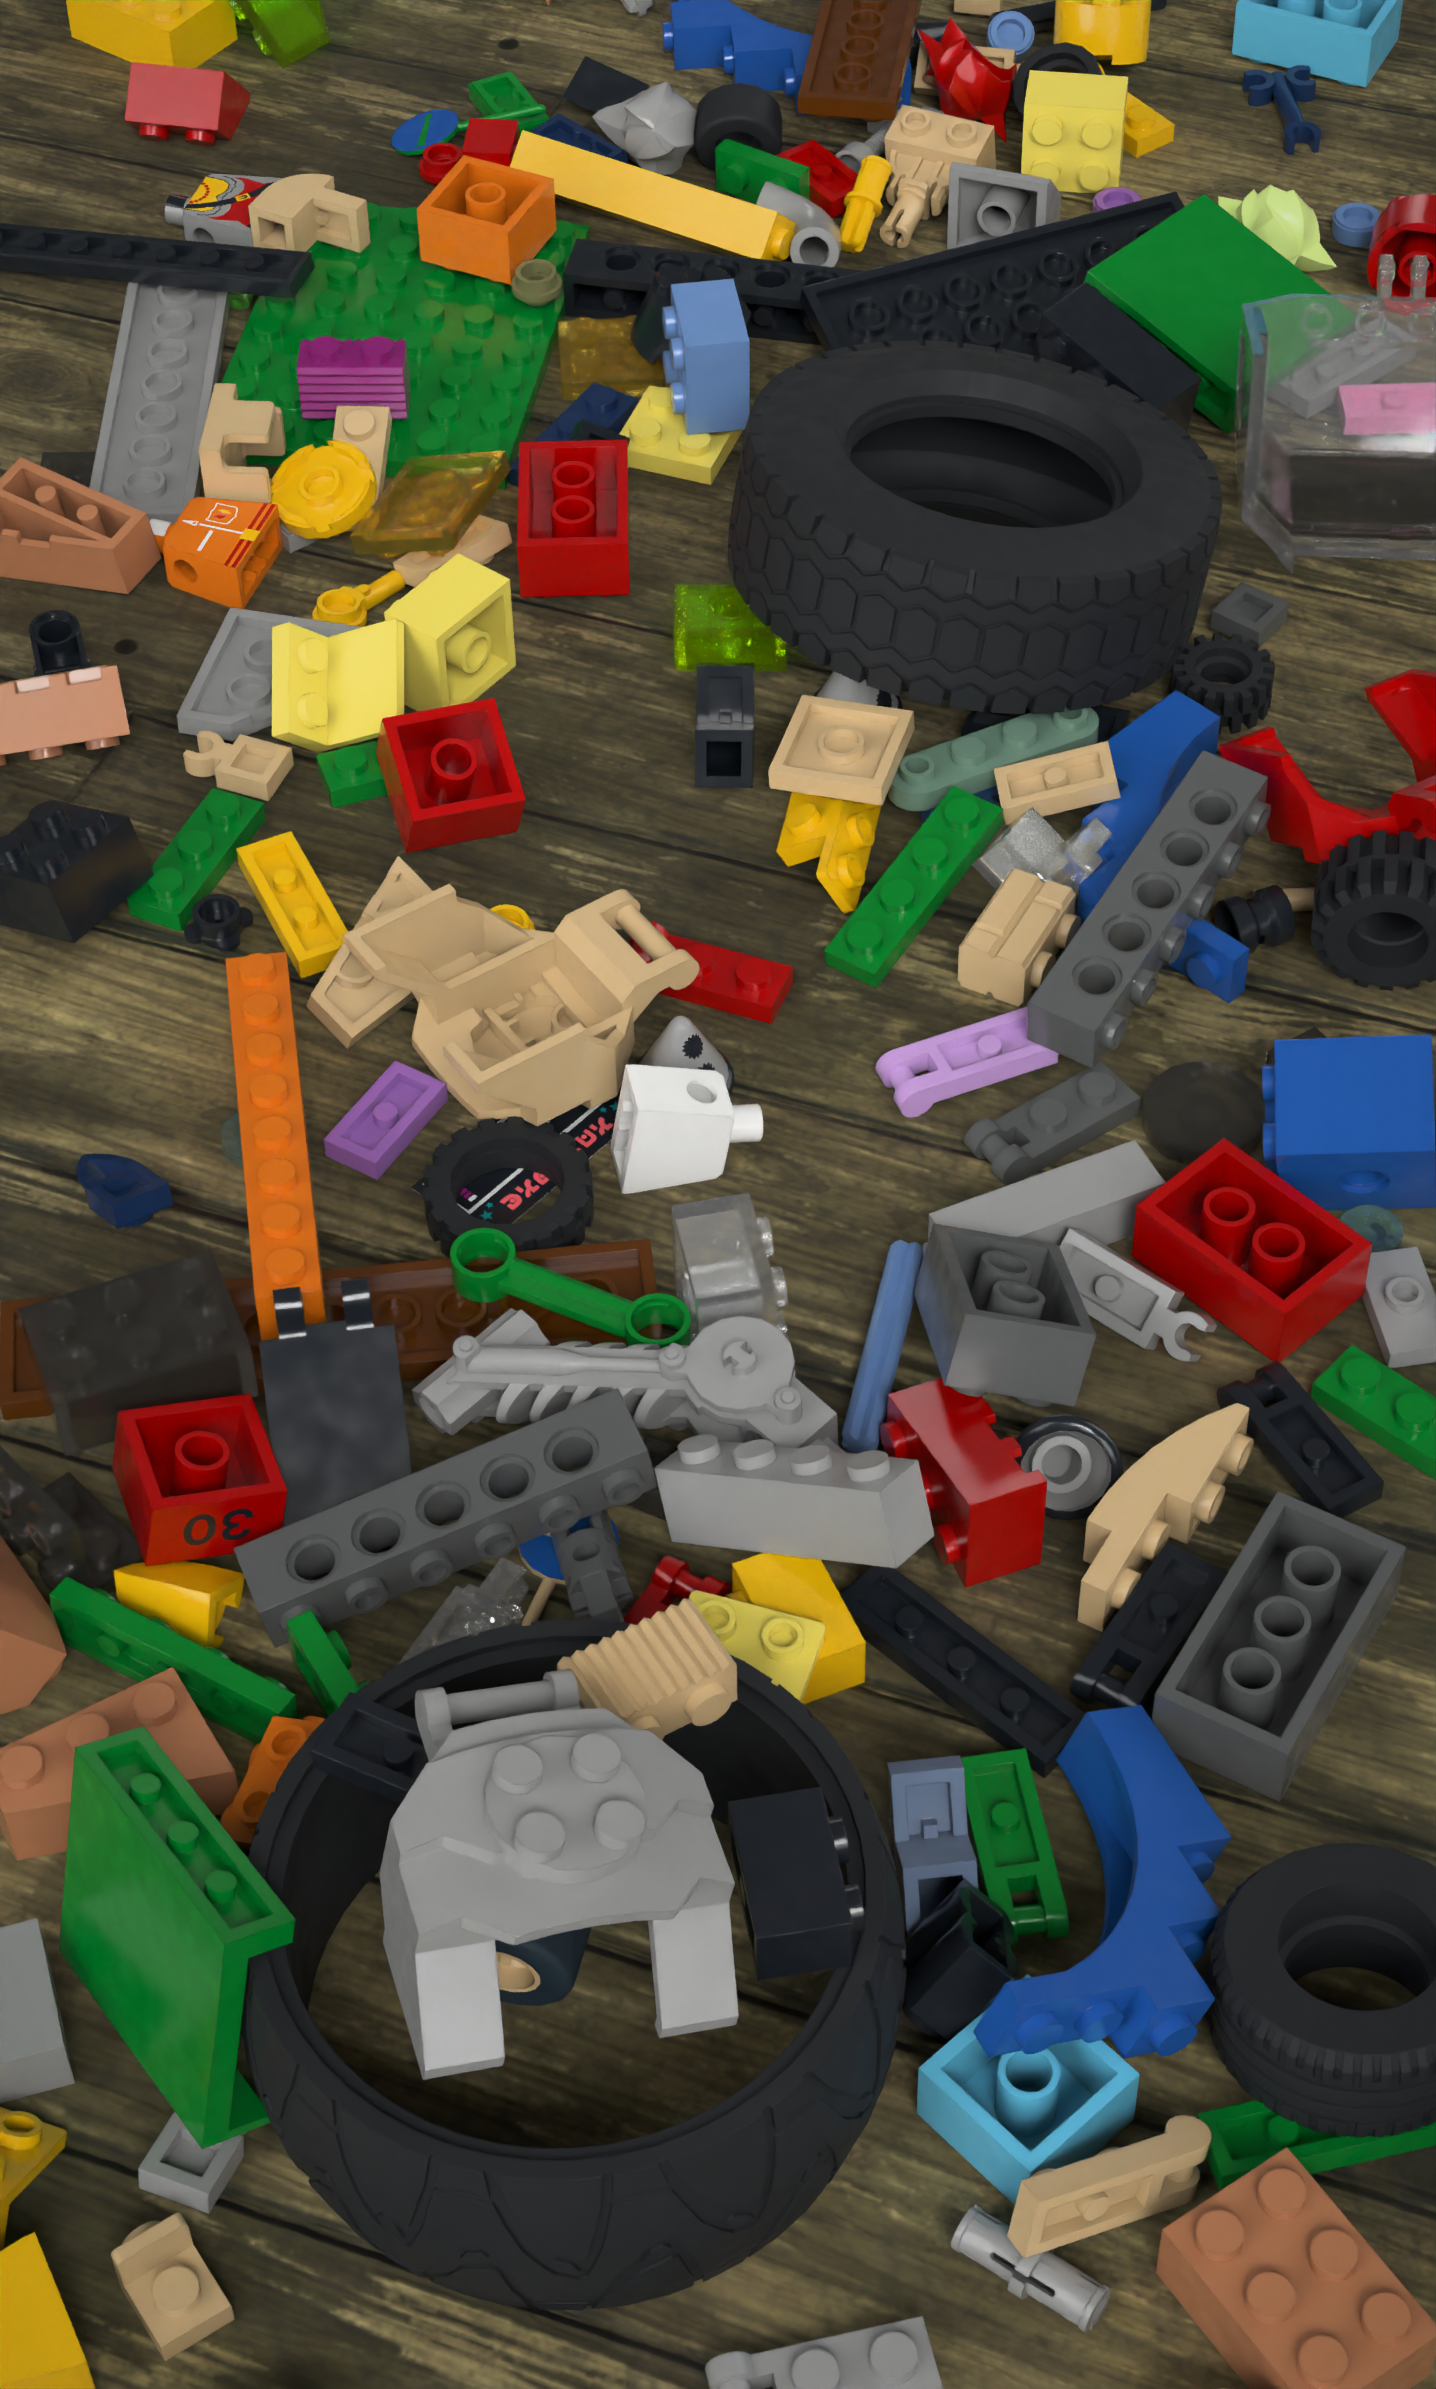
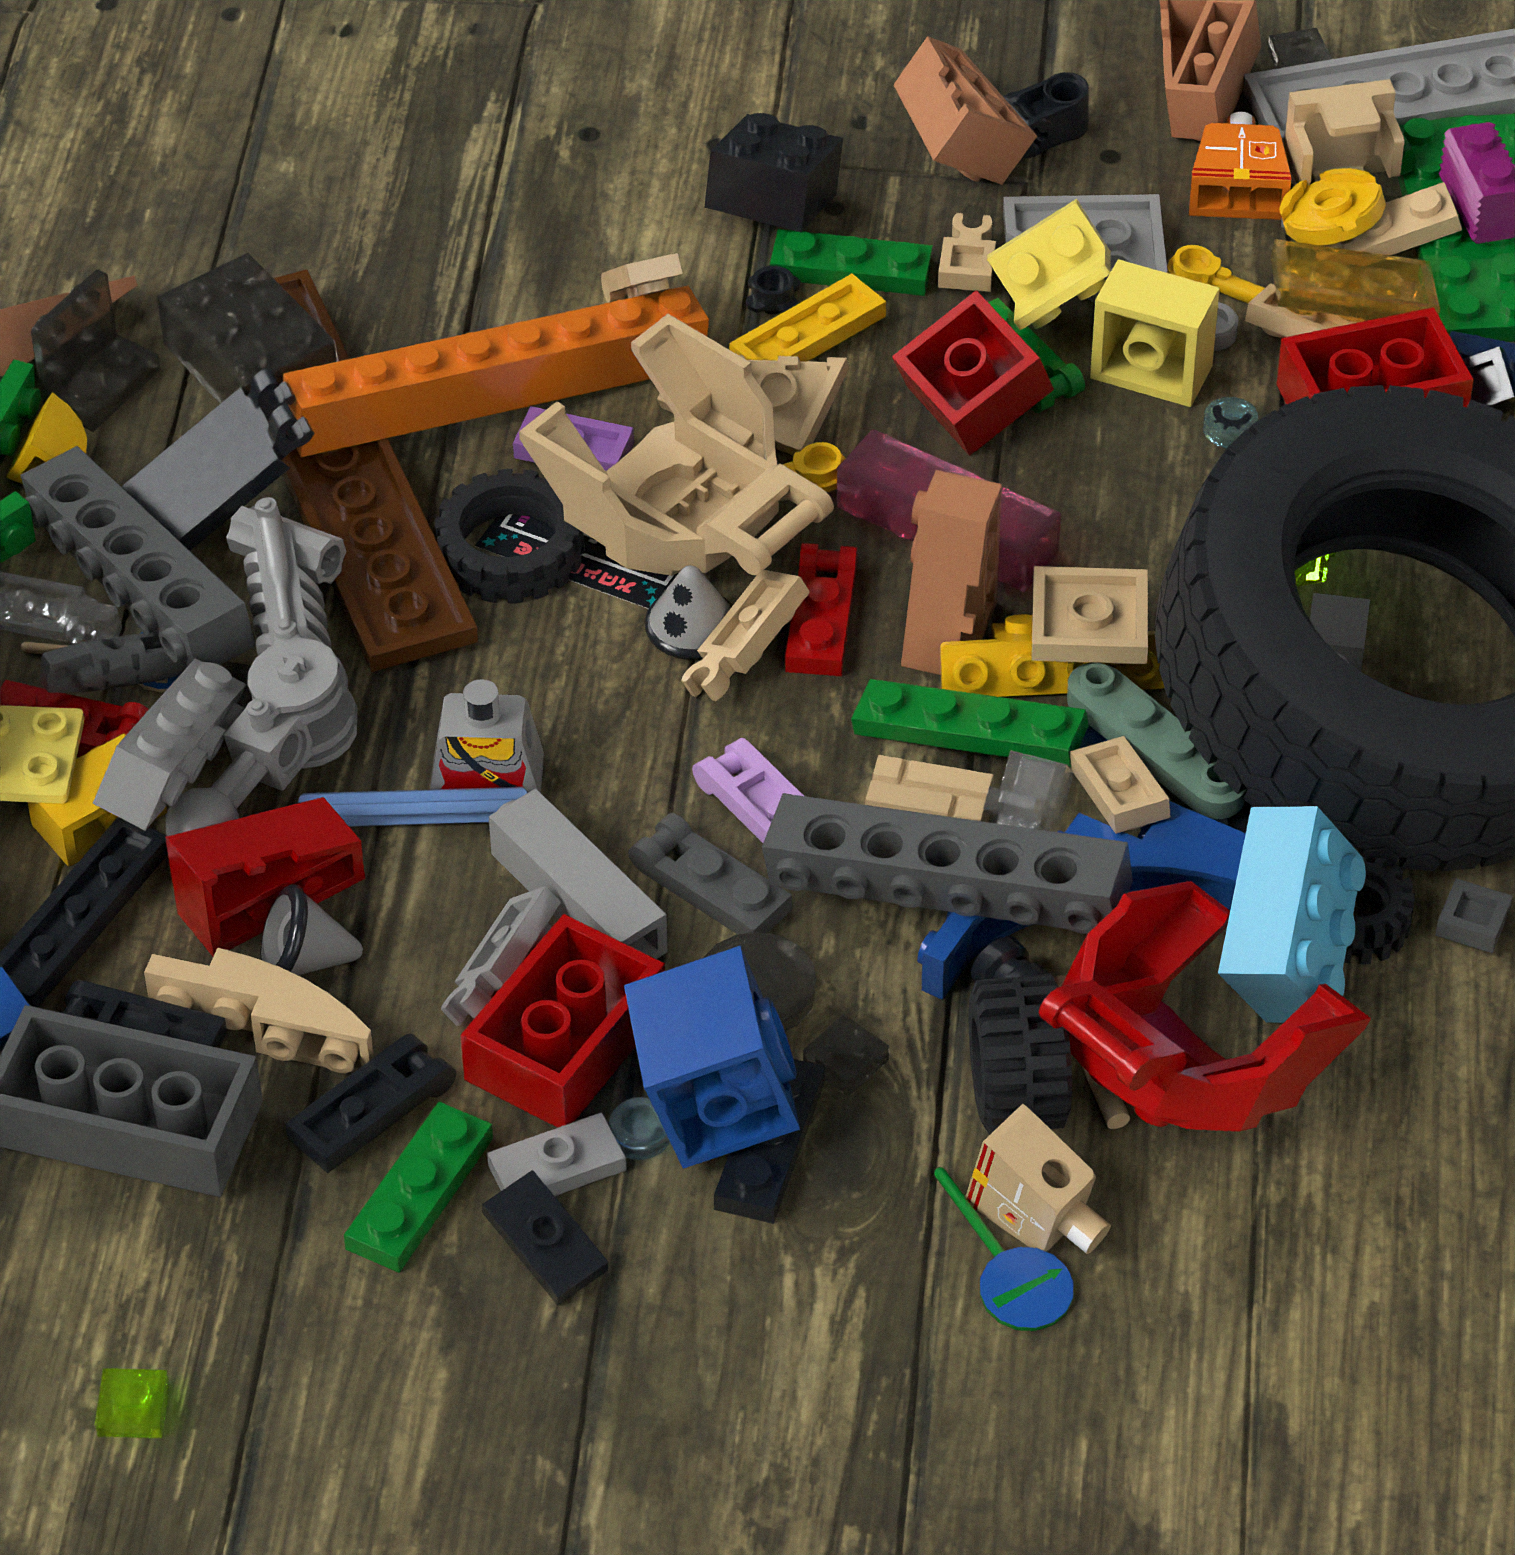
camera: 75 degrees right, 0 degrees up
dark blue plate [76,1154,174,1229] -> none
red brick [112,1393,287,1566] -> none
green piece [450,1228,692,1349] -> none
white torso [610,1064,763,1194] -> none
clear brick [672,1193,788,1342] -> none
black brick [695,663,755,788] -> none
dark grey brick [914,1223,1096,1407] -> none
none -> light grey torso [430,679,544,793]
none -> tan plate [601,253,682,303]
none -> tan plate [681,570,810,701]
none -> clear pink brick [837,429,1061,592]
none -> nougat wedge [901,470,1002,675]
none -> clear light blue tile [1203,397,1258,448]
none -> medium azure brick [1218,806,1366,1023]

